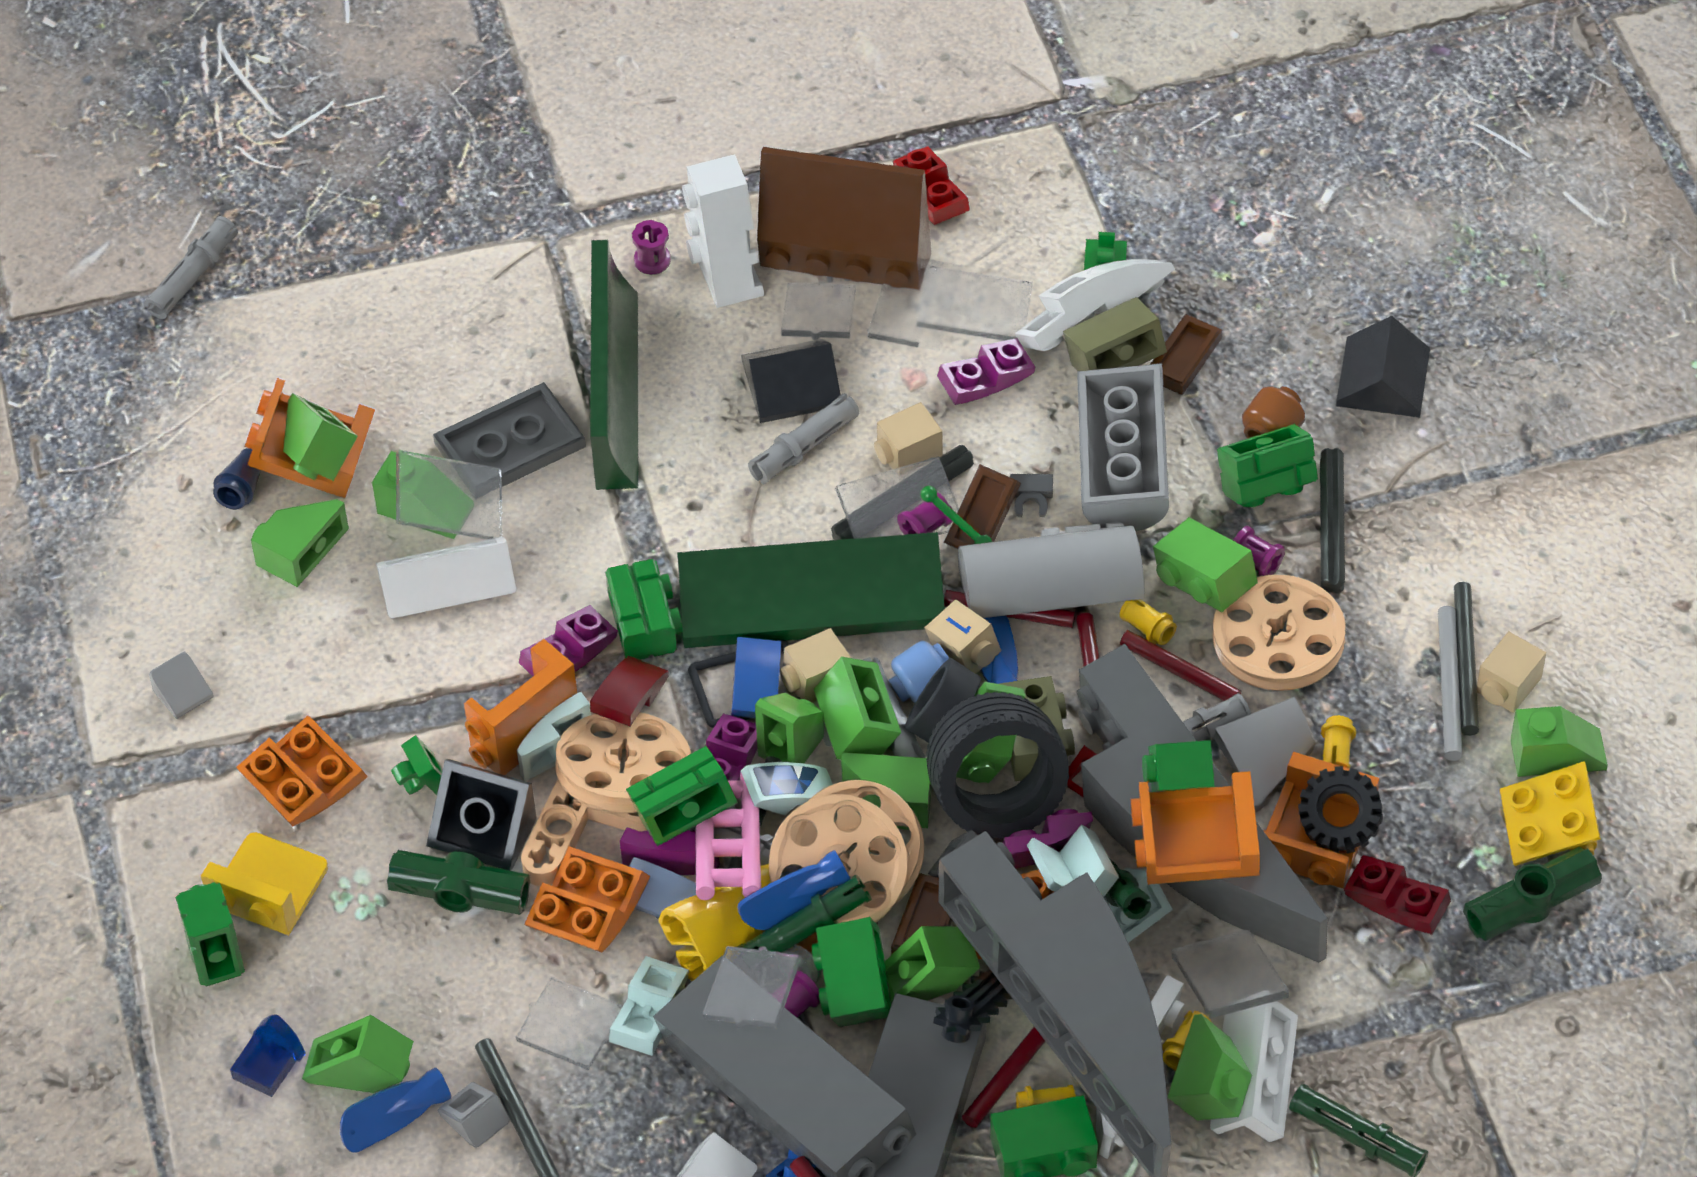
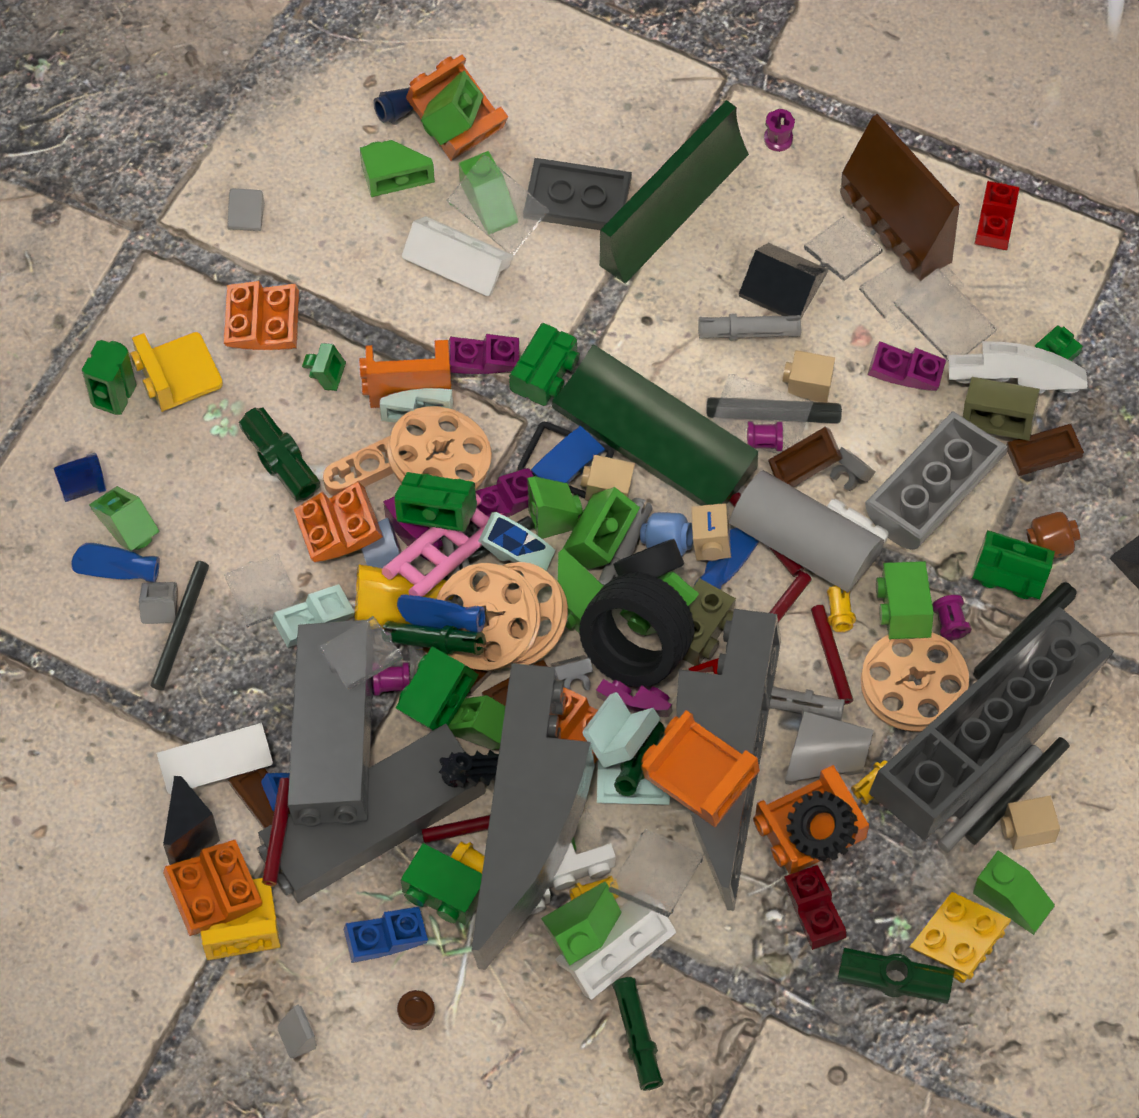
camera: 40 degrees right, 10 degrees up
black slope [426,759,537,871] -> none
dark red slope [590,656,669,727] -> none
white wedge [682,154,764,308] -> none
green hinge [920,485,992,544] -> none
green brick [1142,740,1215,792] -> none
none -> dark grey slope [869,607,1114,841]

